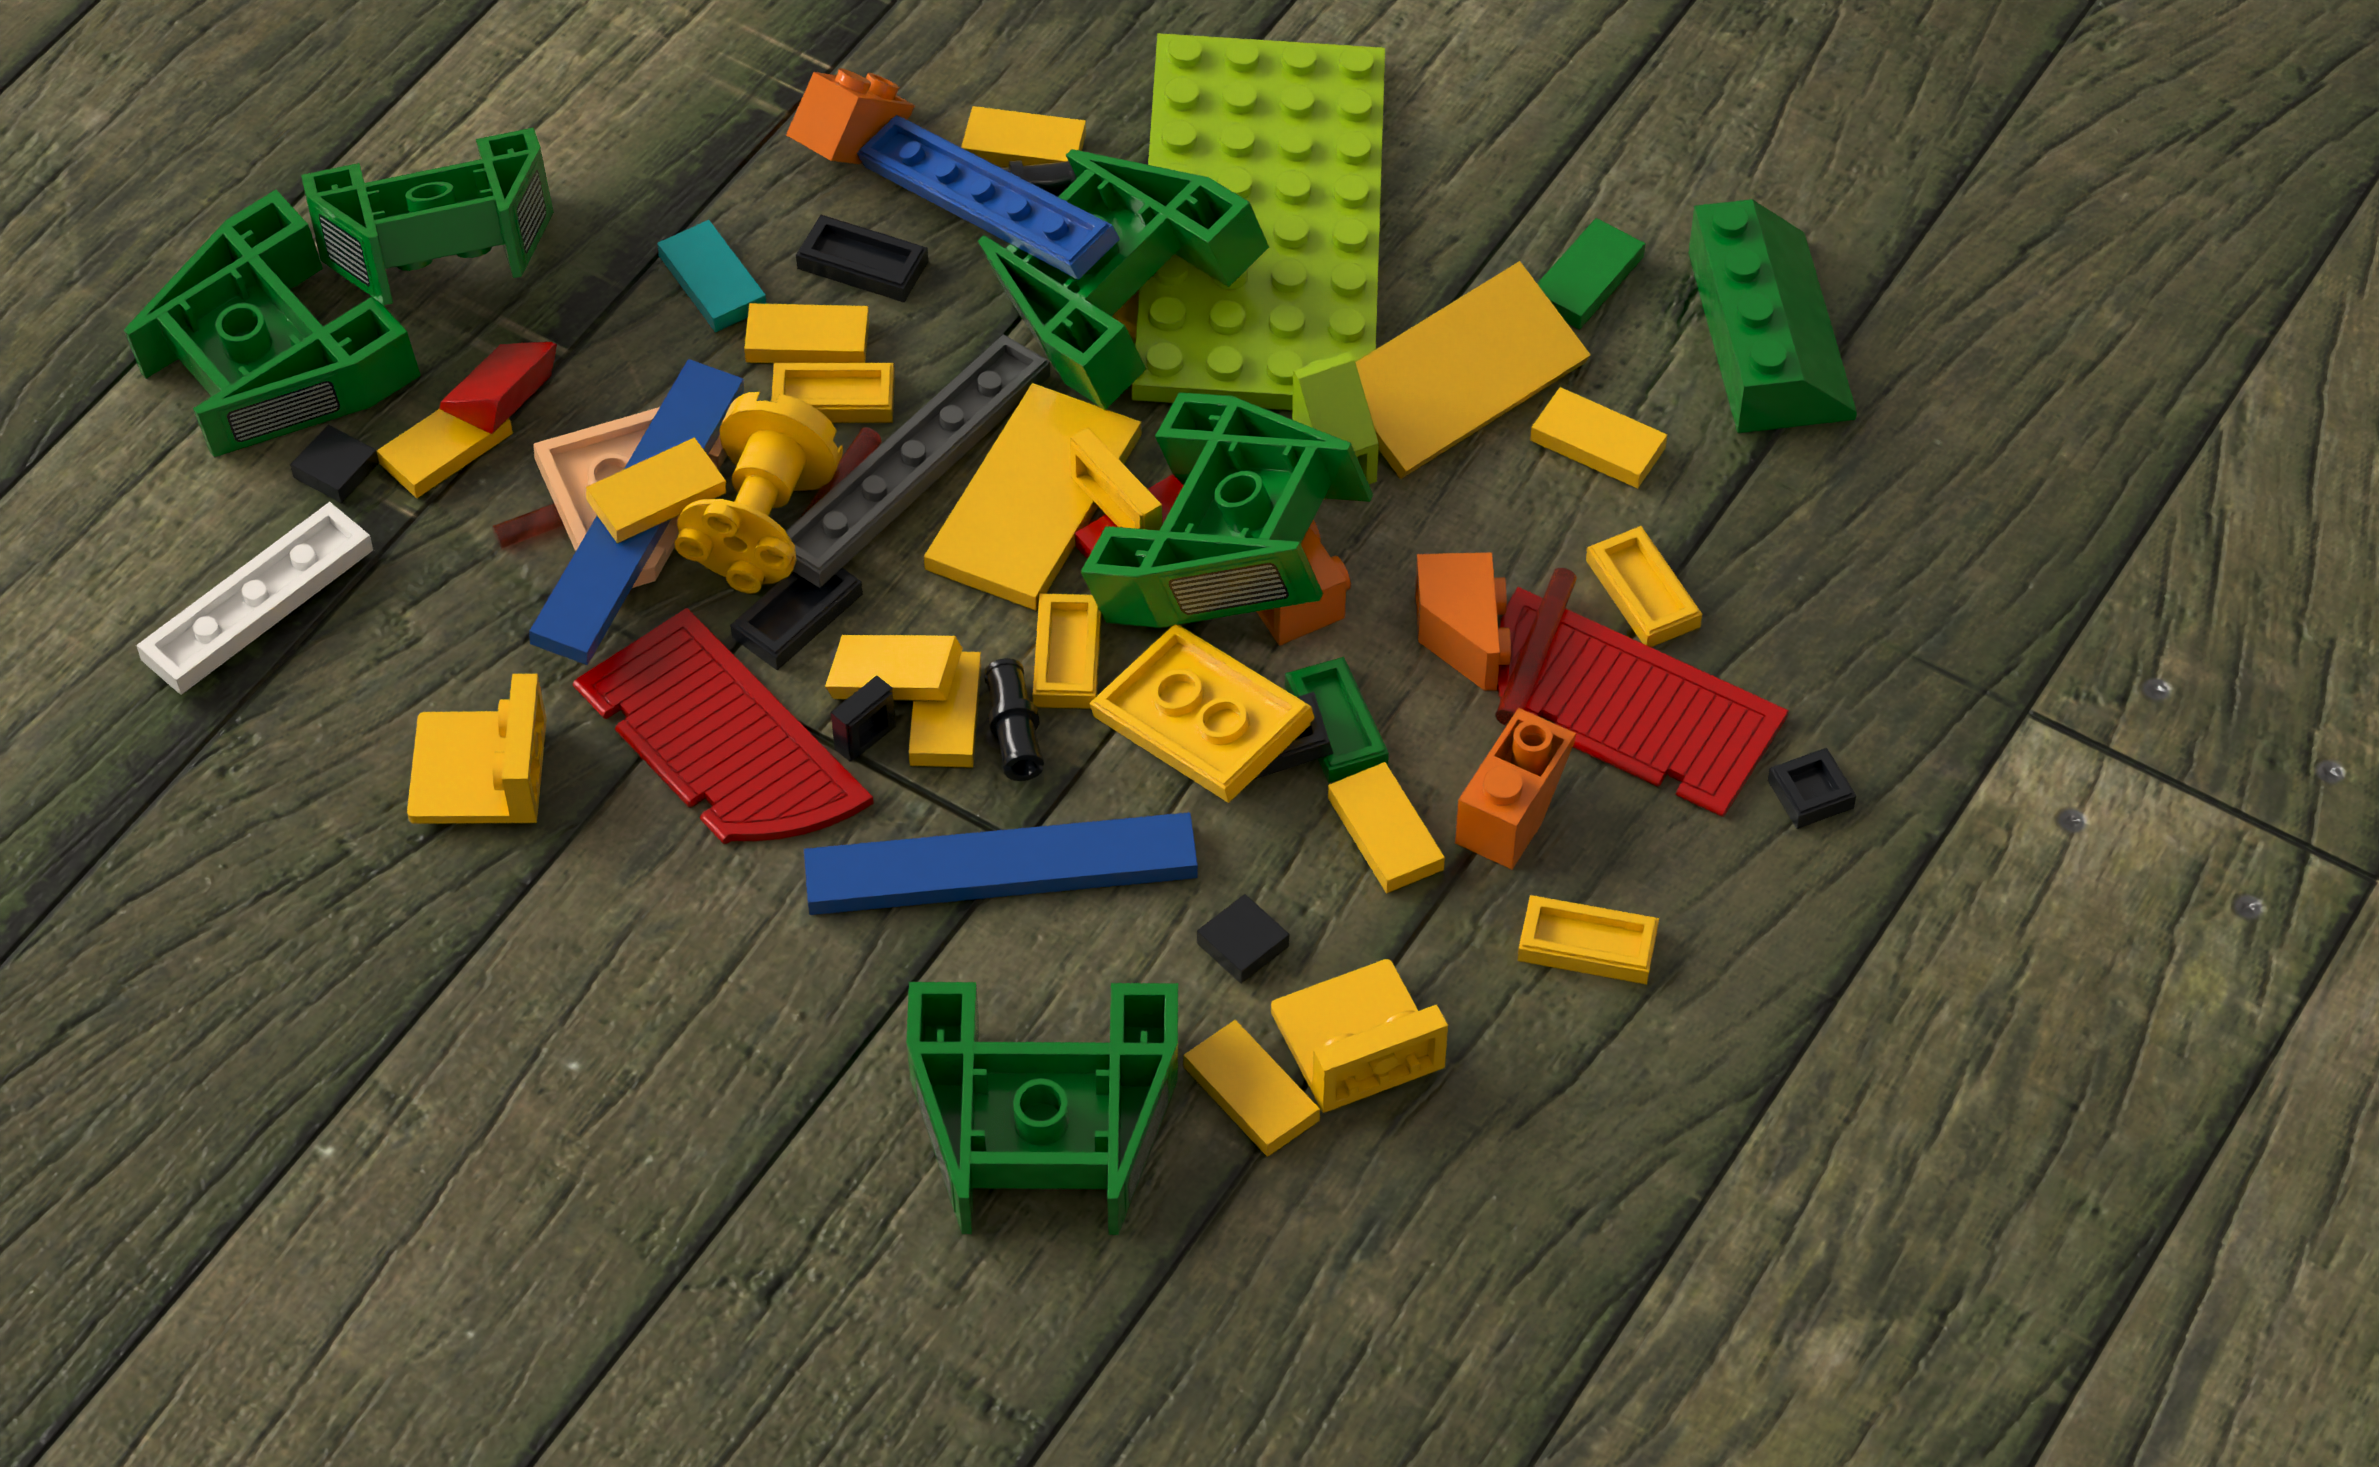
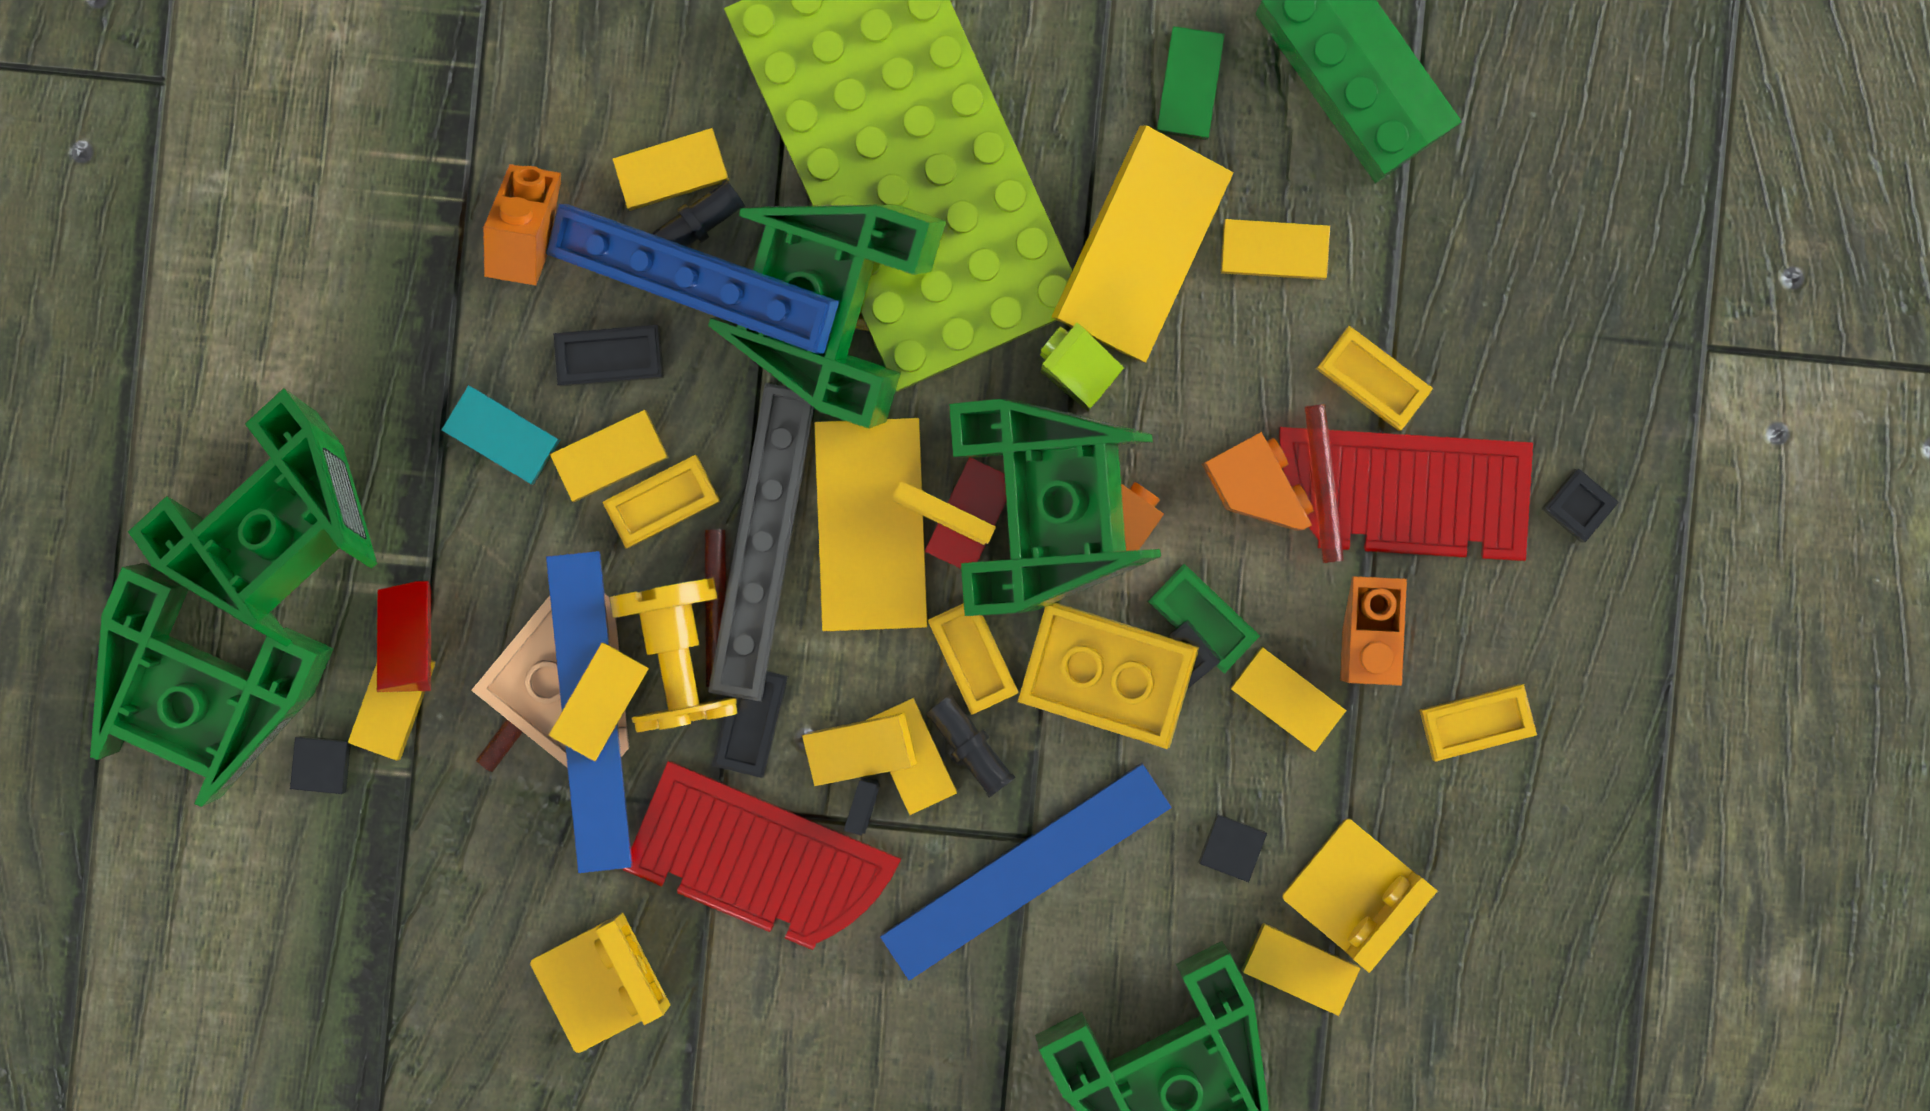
camera: 25 degrees left, 35 degrees up
white plate [136,502,373,695] -> none

